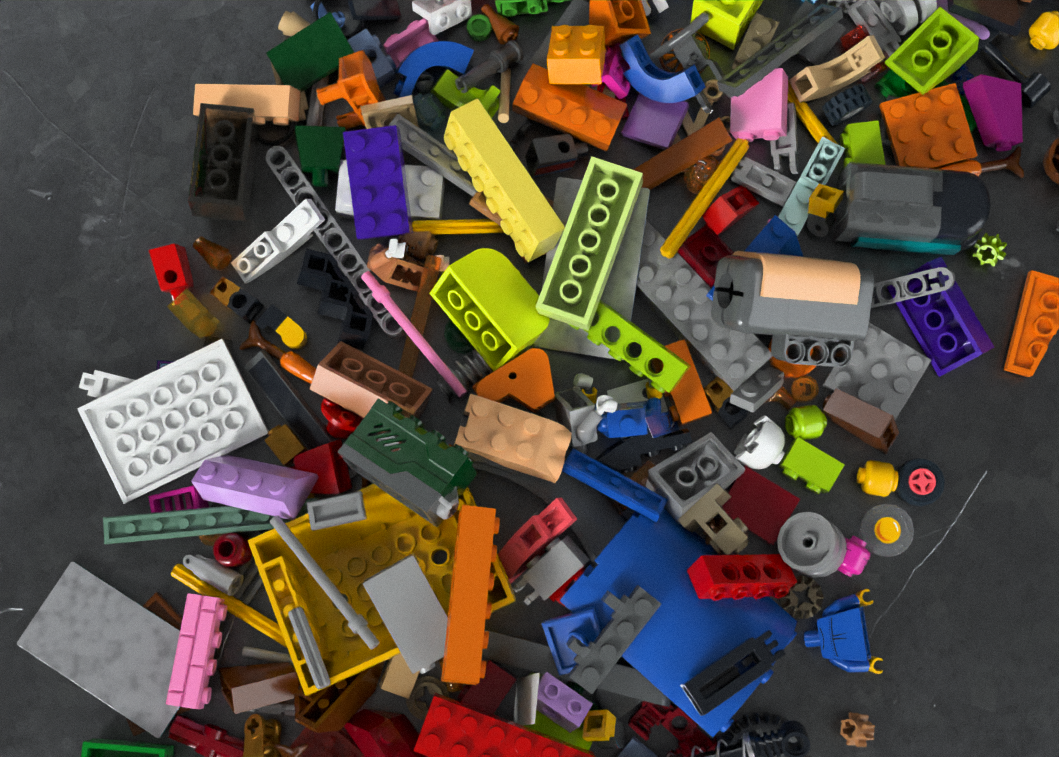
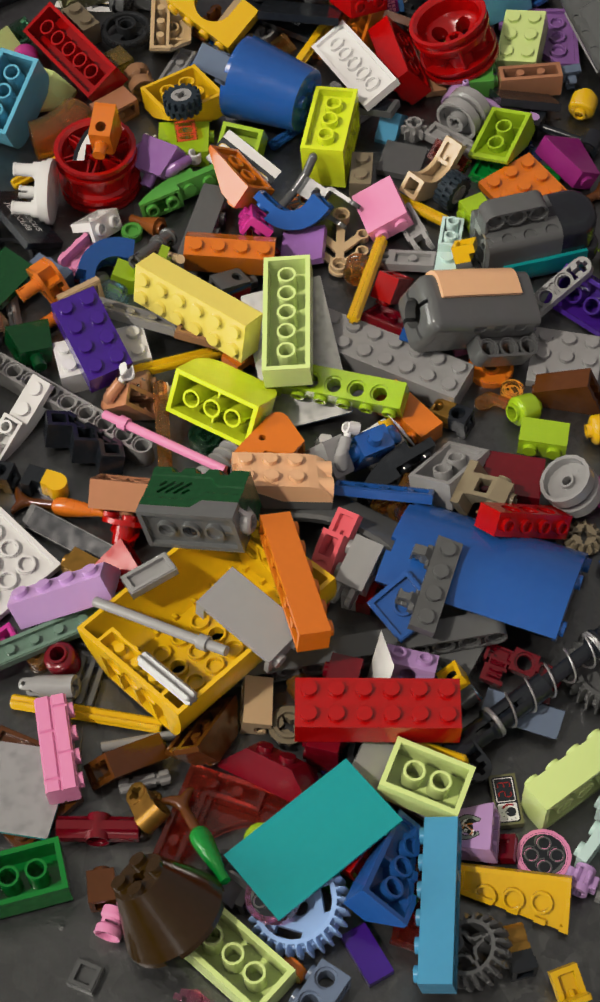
camera: 20 degrees left, 25 degrees down
light orange brick [547,25,606,84] -> none
dark orange tile [633,117,733,190] -> none
black hinge [680,630,786,716] -> none
dark grey plate [717,4,843,97] -> none
light grey hinge [730,366,784,412] -> none
white cylinder [734,415,785,470] -> none

